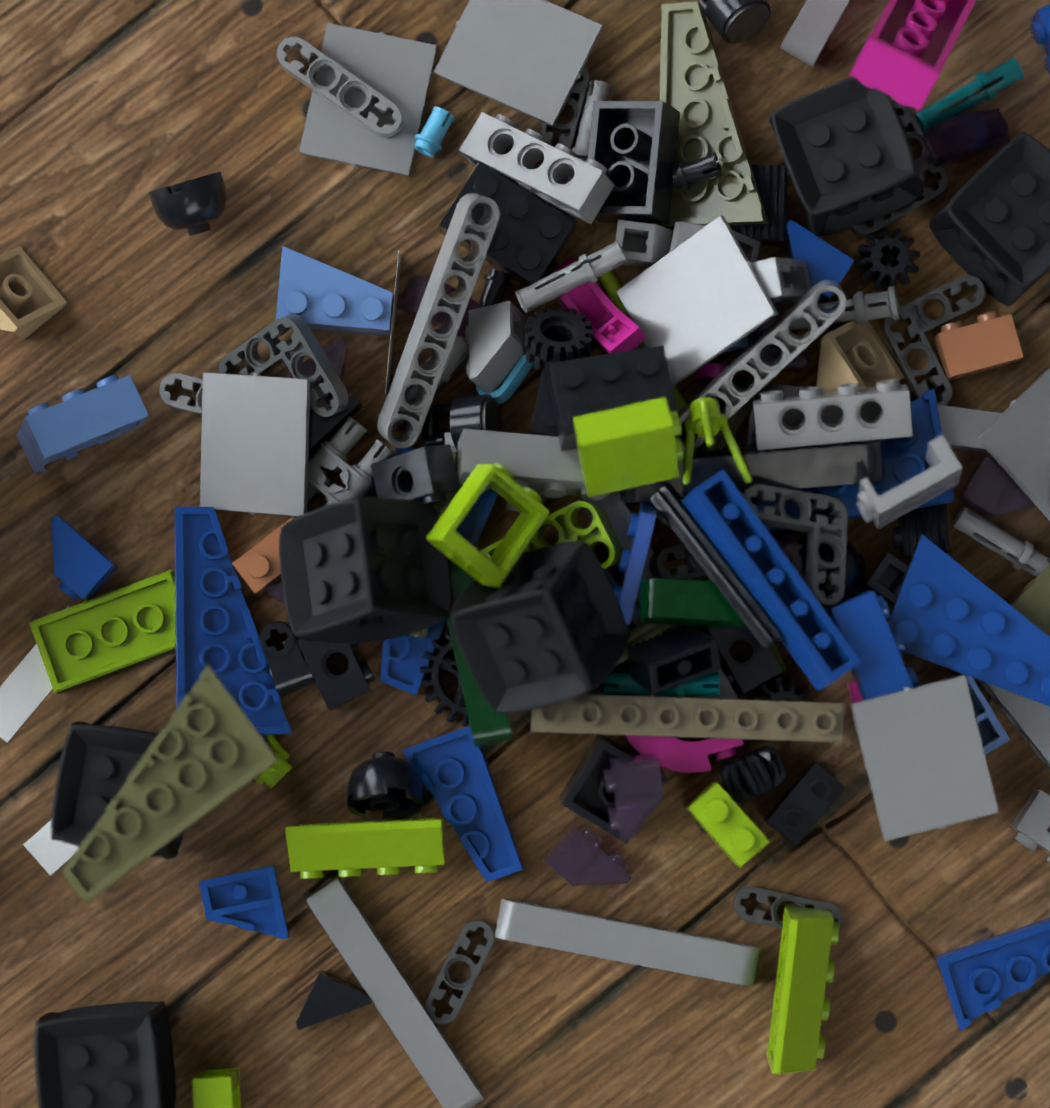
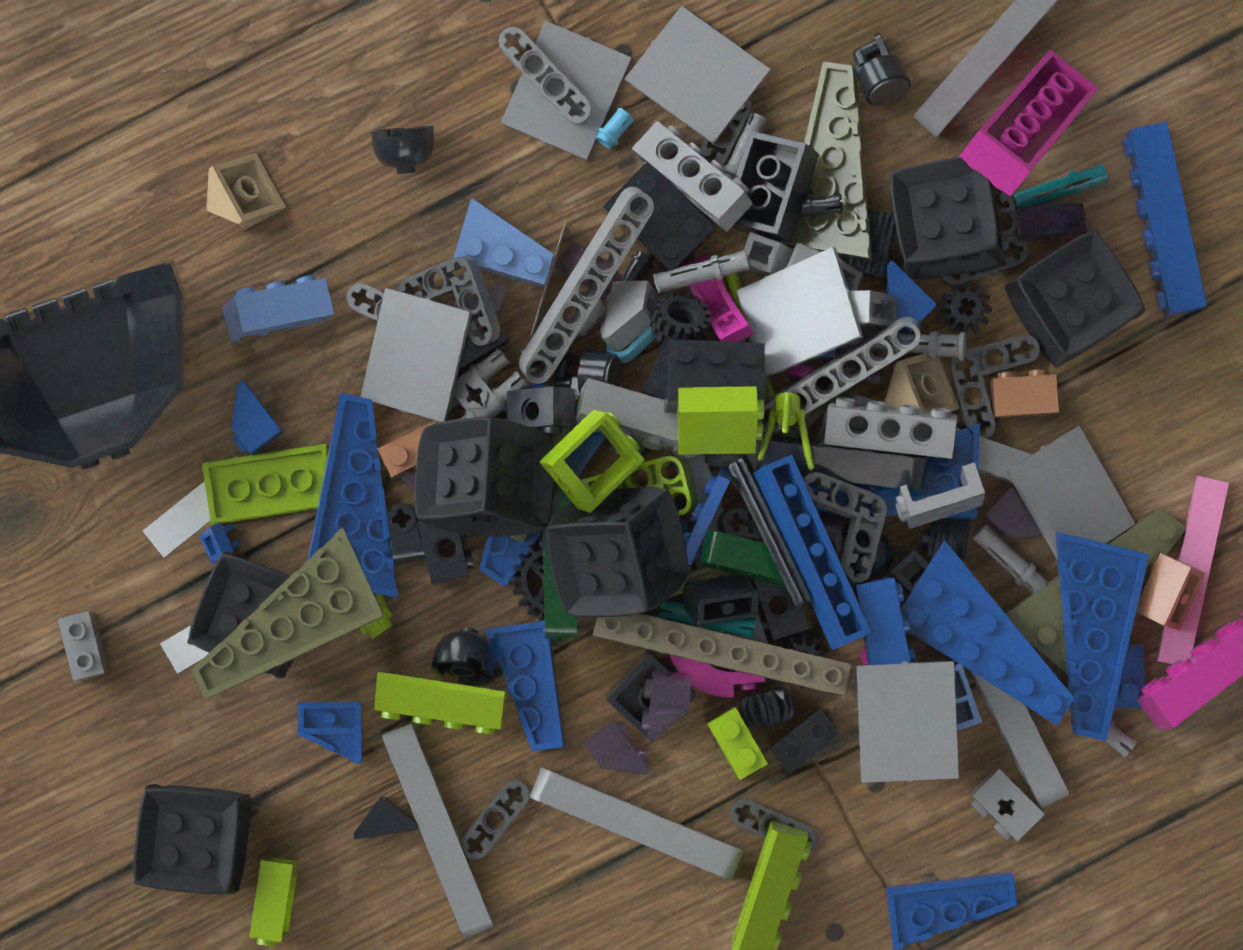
camera: 10 degrees right, 0 degrees up
none -> blue tile [199,523,241,564]

